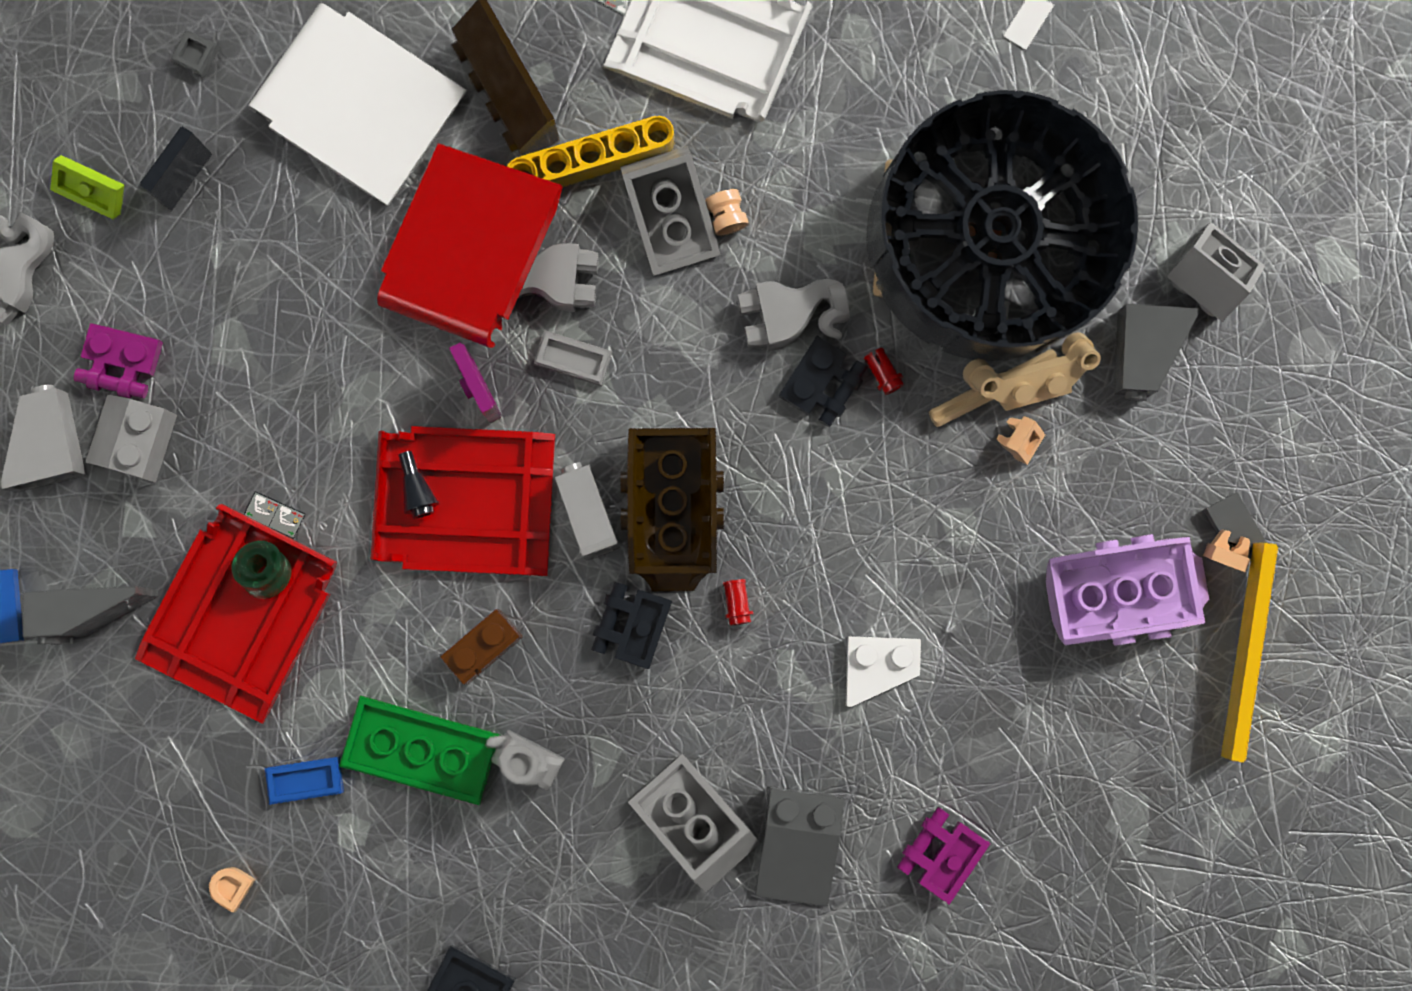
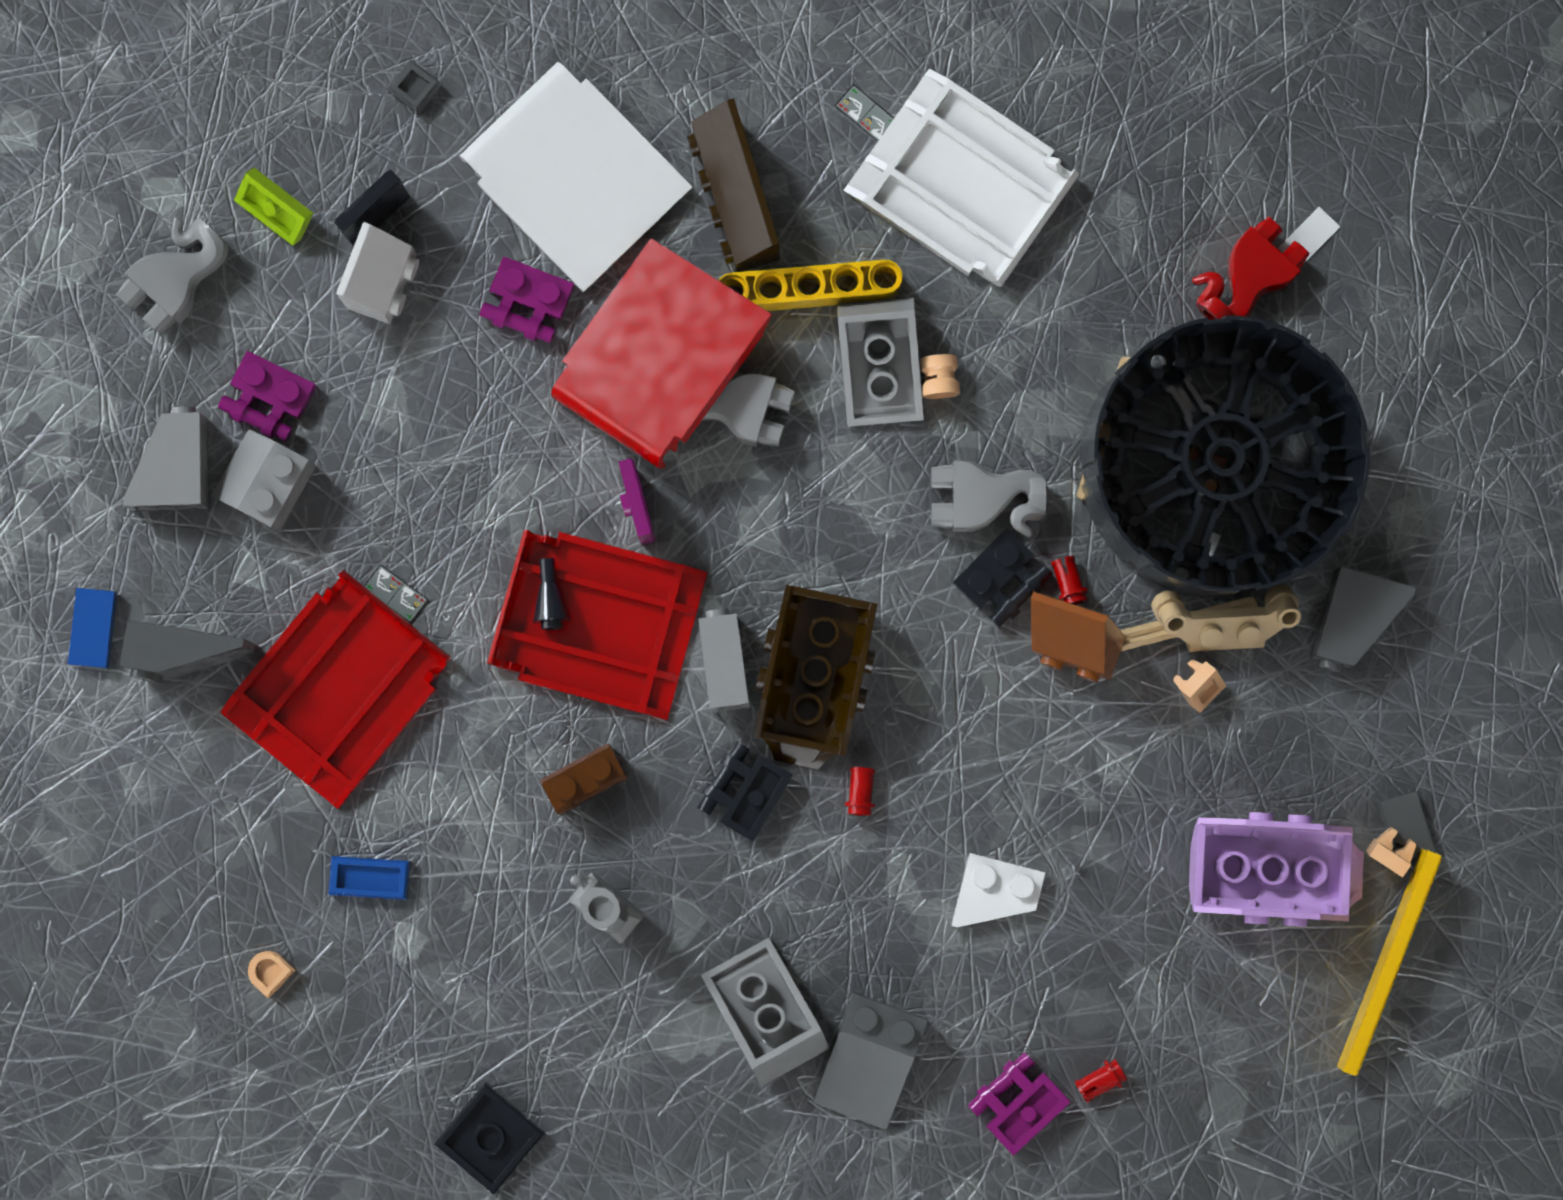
camera: 20 degrees right, 0 degrees up
clear green wheel [232,540,291,599] -> none
green tile [339,695,501,806] -> none
light grey tile [533,330,613,387] -> none
light grey slope [1166,221,1265,321] -> none
none -> white slope [336,222,419,324]
none -> magenta plate [479,256,575,343]
none -> dark orange slope [1031,592,1126,683]
none -> red pin [1074,1059,1128,1103]
none -> red hips [1192,217,1310,320]

